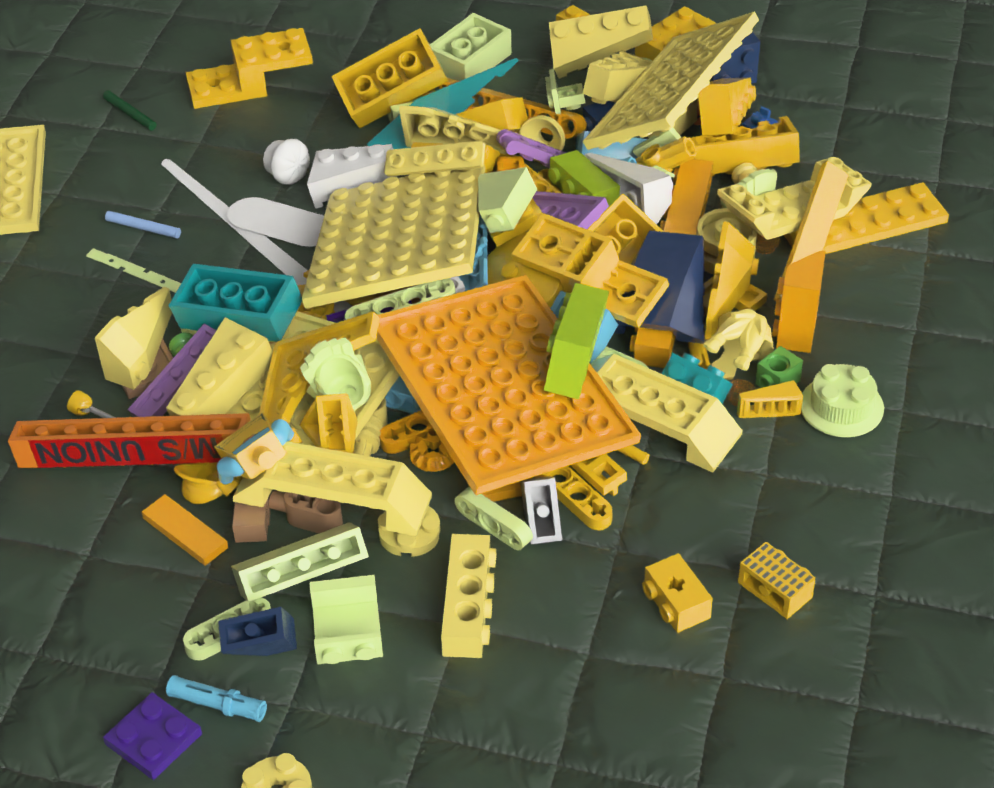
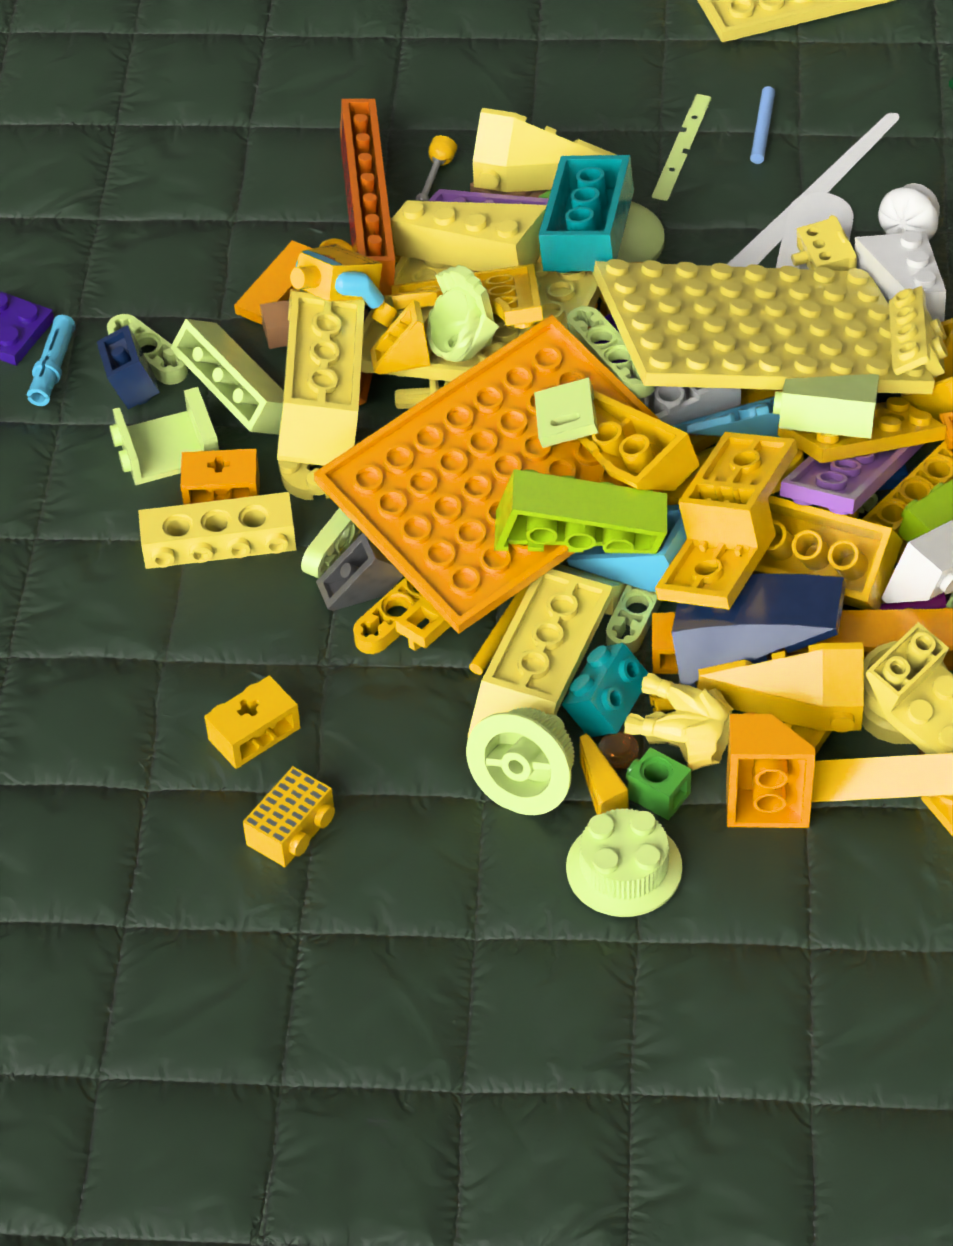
camera: 80 degrees right, 5 degrees up
none -> light orange brick [180,449,260,505]
none -> yellowish green piece [466,707,575,815]
none -> yellowish green piece [534,377,598,448]
none -> yellow wedge [578,390,700,491]
none -> light yellow piece [791,215,857,271]

